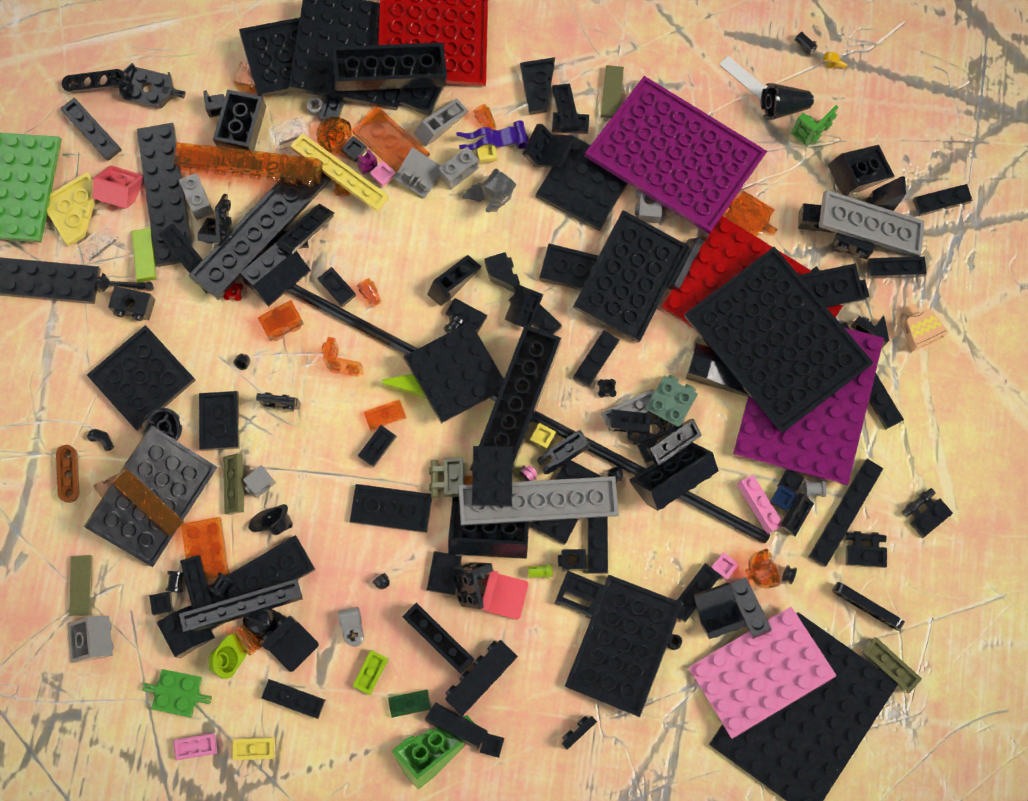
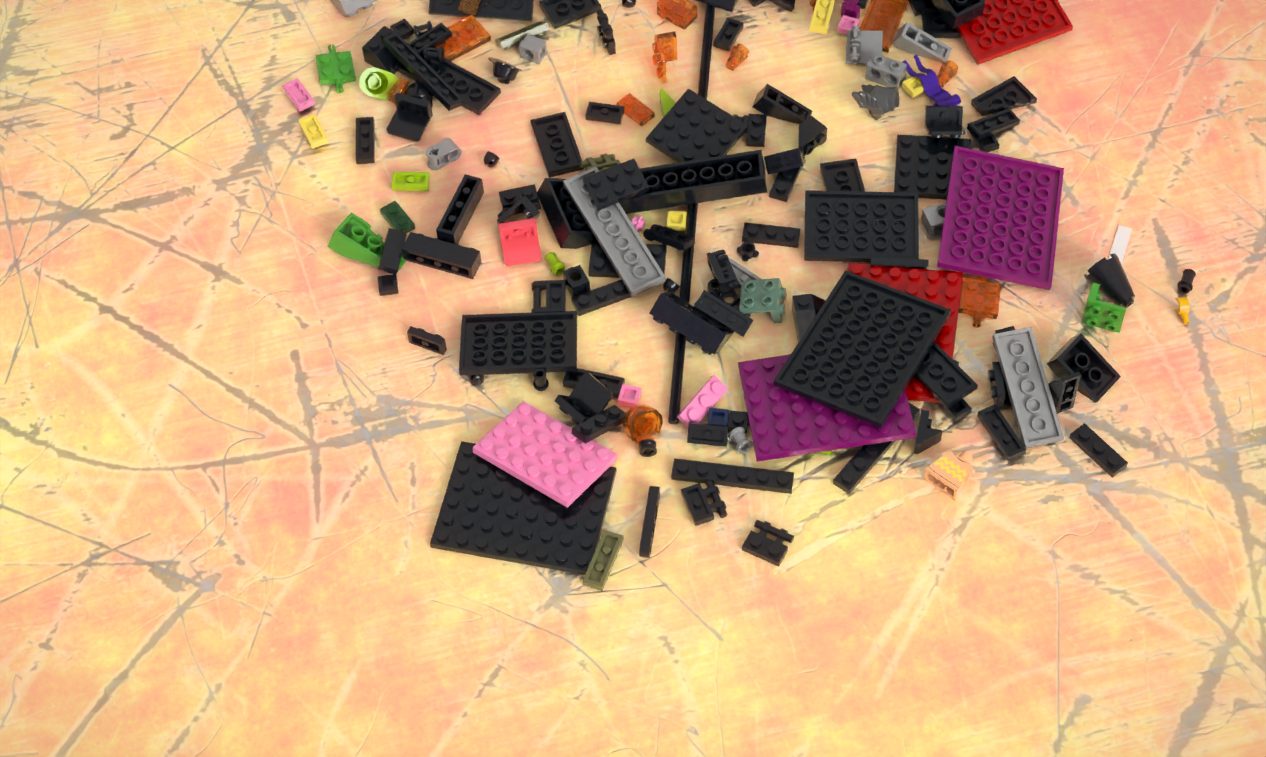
camera: 70 degrees right, 20 degrees down
olive tile [601,65,624,118] -> none

